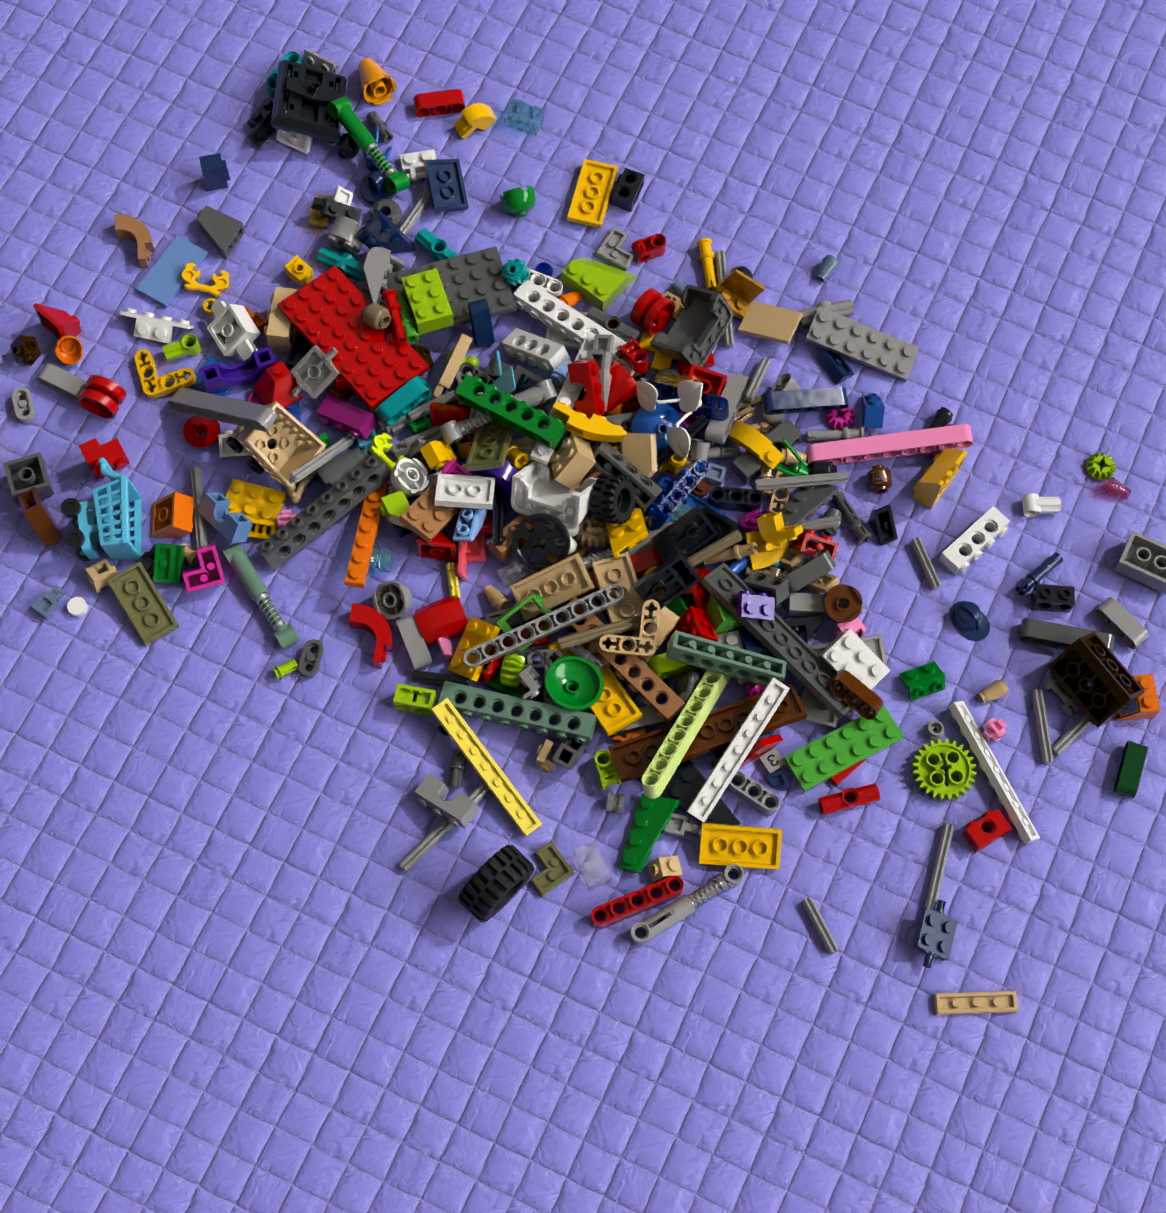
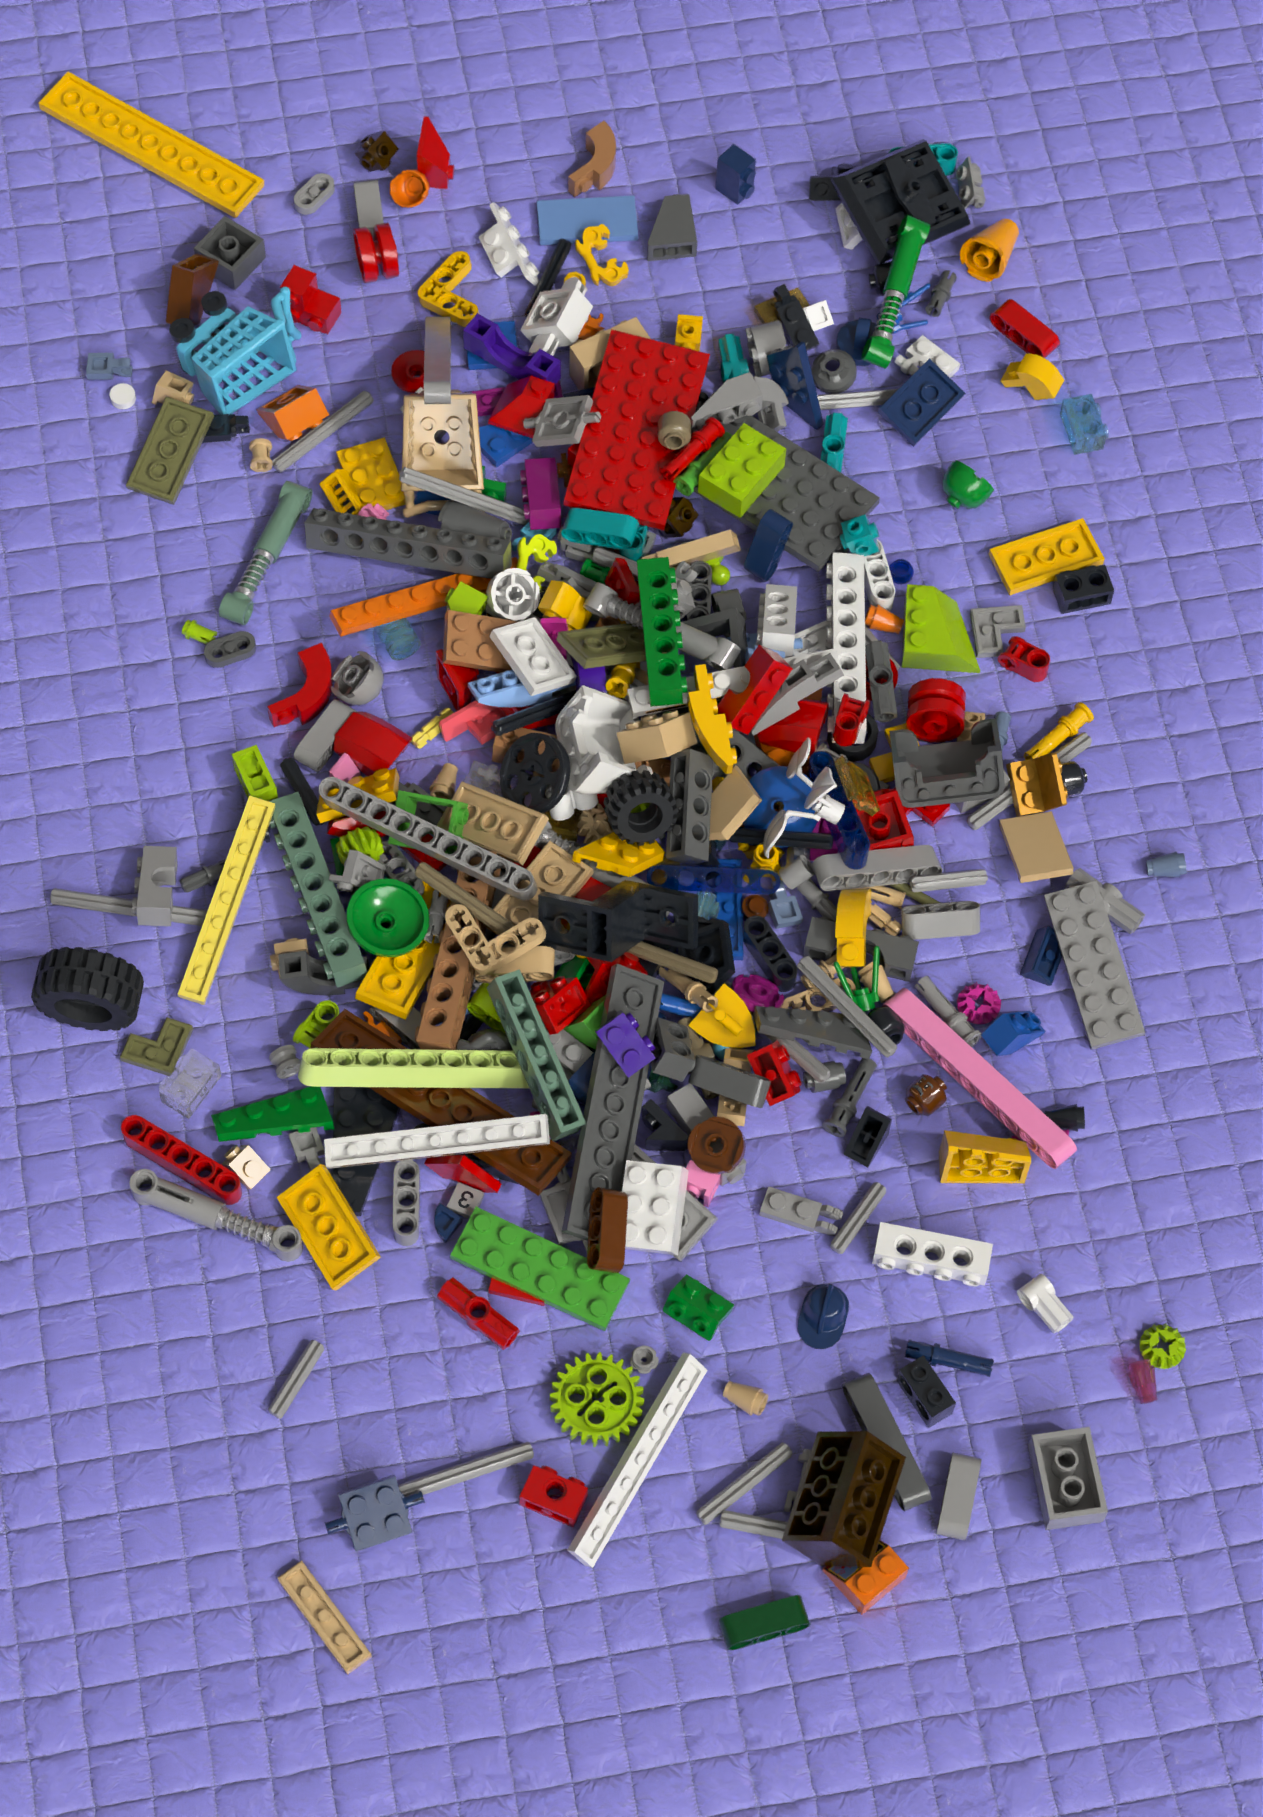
camera: 55 degrees right, 5 degrees down
green plate [153,543,185,584] -> none
lime piece [162,334,201,362] -> none
dark pink brick [182,543,225,592] -> none
medium blue arch [198,492,253,544] -> none
medium azure piece [492,351,516,404] -> none
yellow brick [757,512,803,546] -> none
dark blue beam [761,387,849,415] -> none
bright pink gear [982,717,1007,742] -> none
none -> black axle [525,239,571,318]
none -> light grey hinge [759,1186,843,1236]

